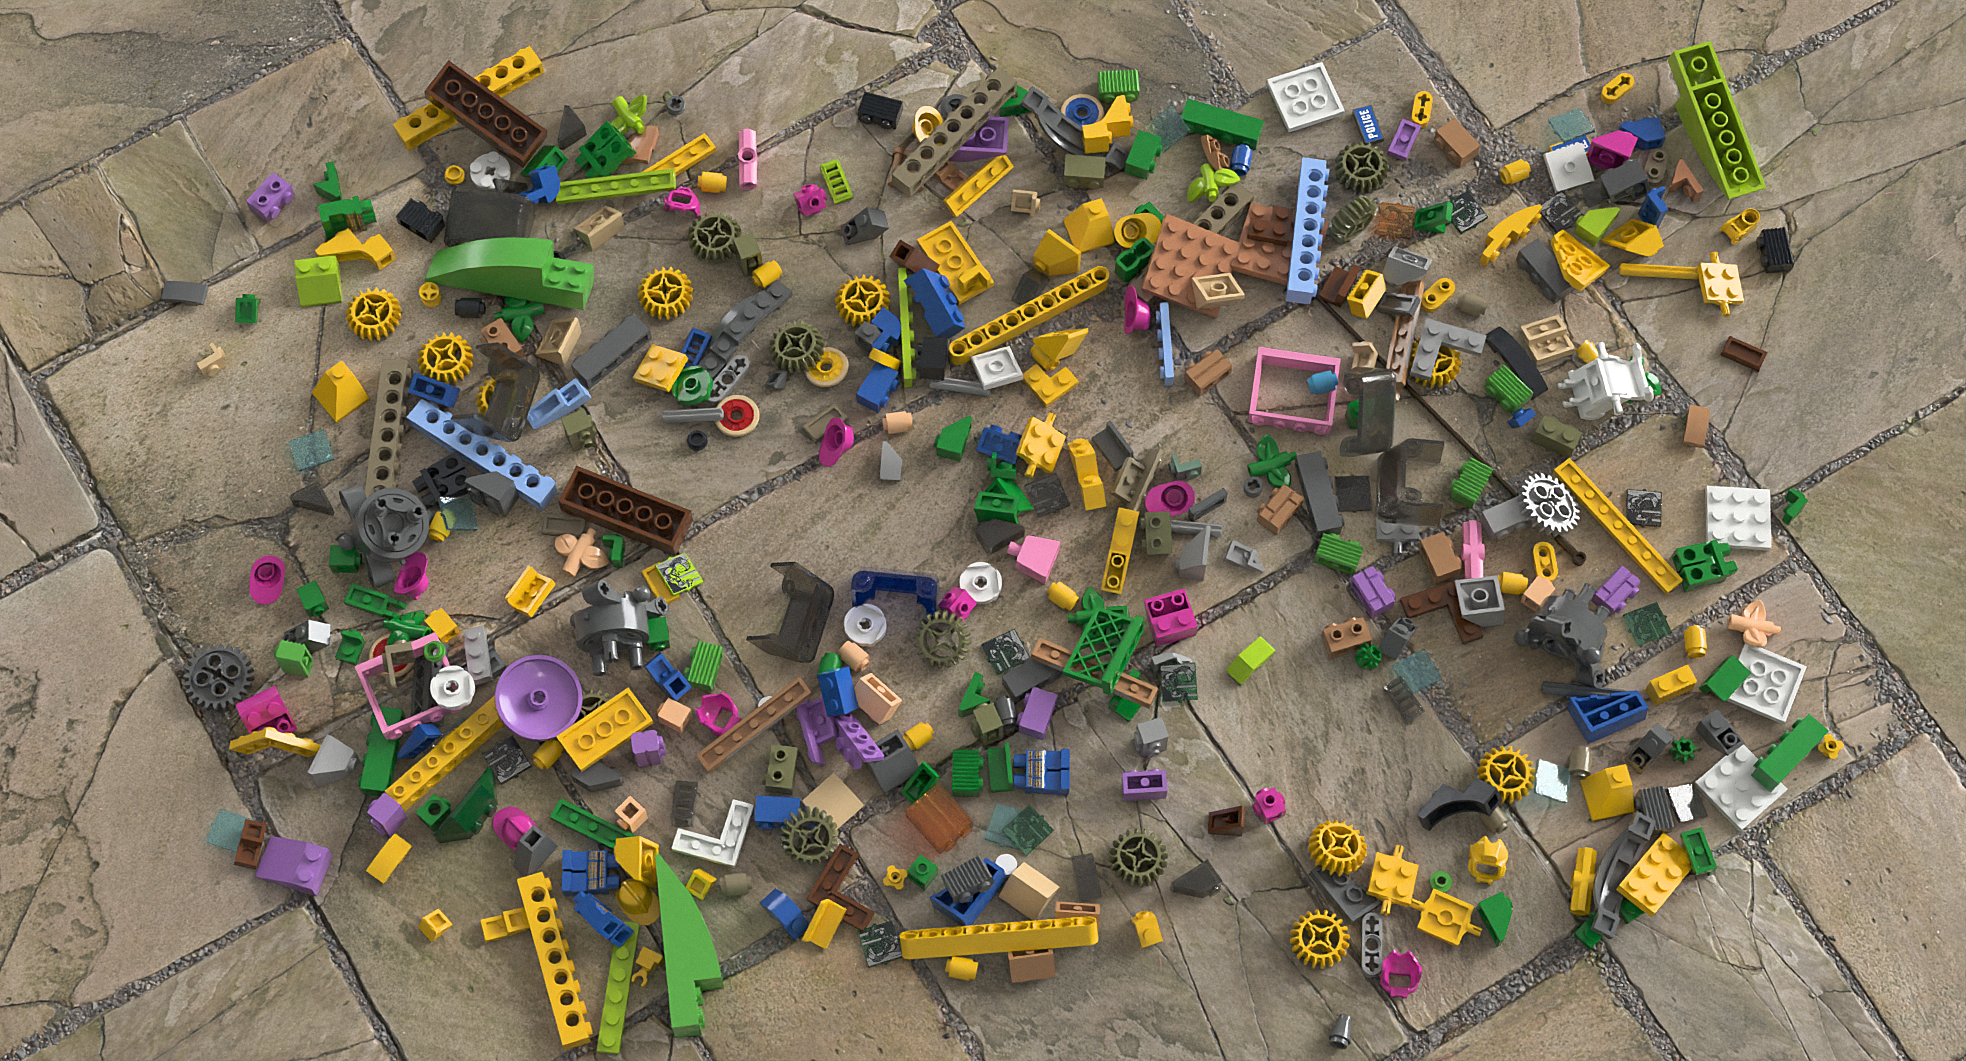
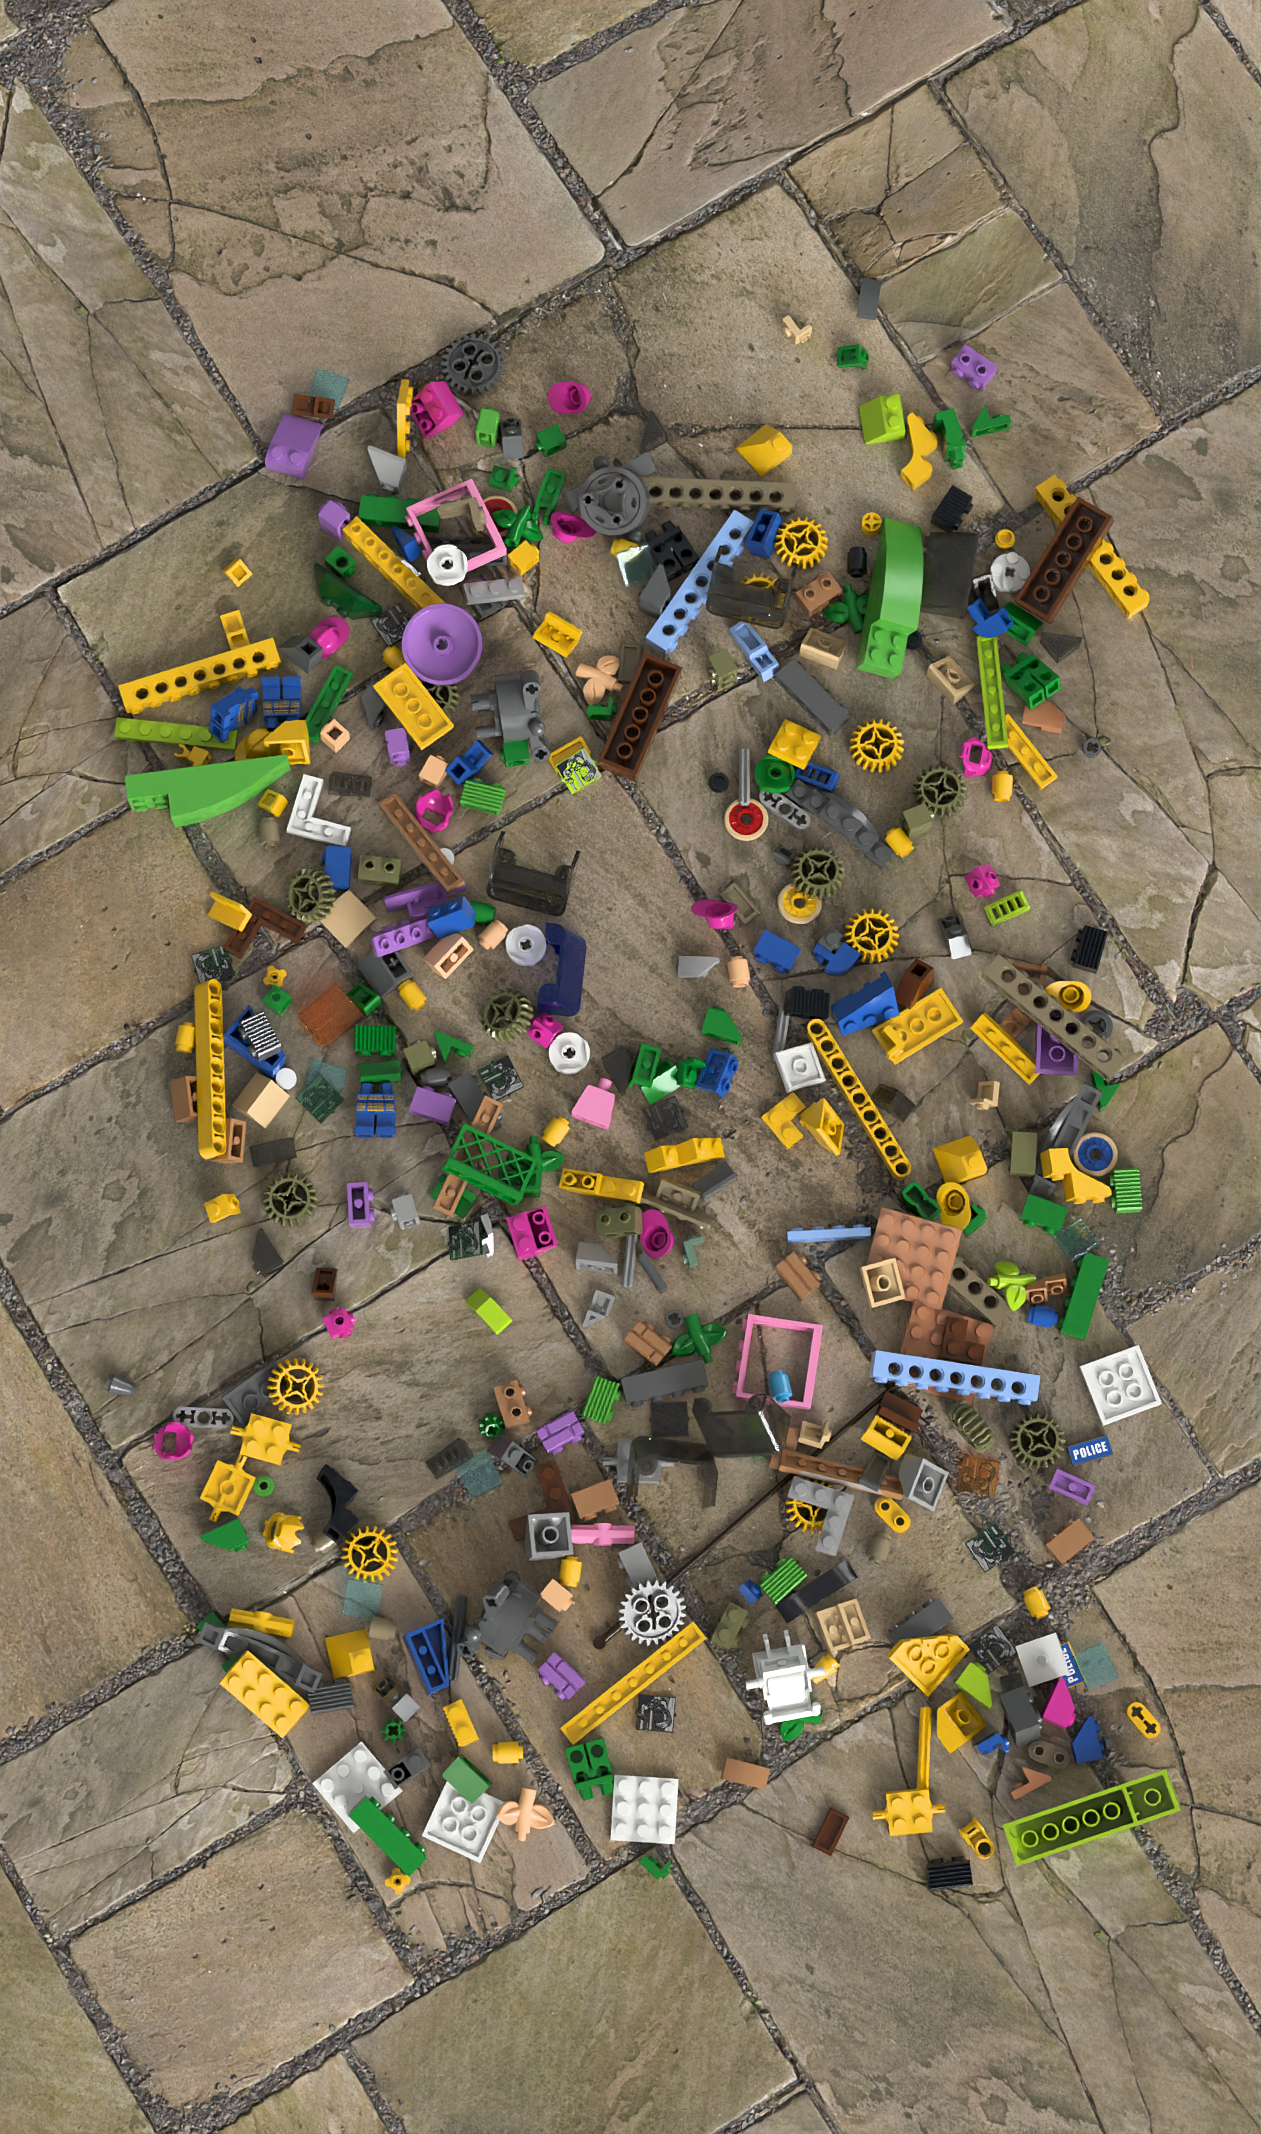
camera: 90 degrees right, 10 degrees up
clear light blue piece [289,429,334,472] -> none
green brick [329,545,362,573] -> none
yellow gear [346,287,402,342] -> none
yellow slope [366,833,412,884] -> none
bright green plate [424,641,446,662] -> none
lime plant [611,95,647,135] -> none
bright pink piece [738,129,757,190] -> none
blue brick [760,888,810,940] -> none
yellow beam [868,348,902,370] -> none
lime plate [898,267,916,388] -> none
yellow plate [1015,412,1066,478] -> none
yellow slope [1033,229,1081,276] -> none
dark pink piece [1124,285,1151,335] -> none
yellow gear [1290,909,1350,969] -> none
yellow beam [1411,91,1433,129] -> none
green slope [1414,201,1453,233] -> none
bright green brick [1449,458,1493,509] -> none
yellow slope [1479,204,1543,267] -> none
yellow plate [1532,542,1558,583] -> none
clear green piece [1623,602,1672,646] -> none
clear smoke piece [1665,783,1708,823] -> none
green panel [1680,827,1717,876] -> none

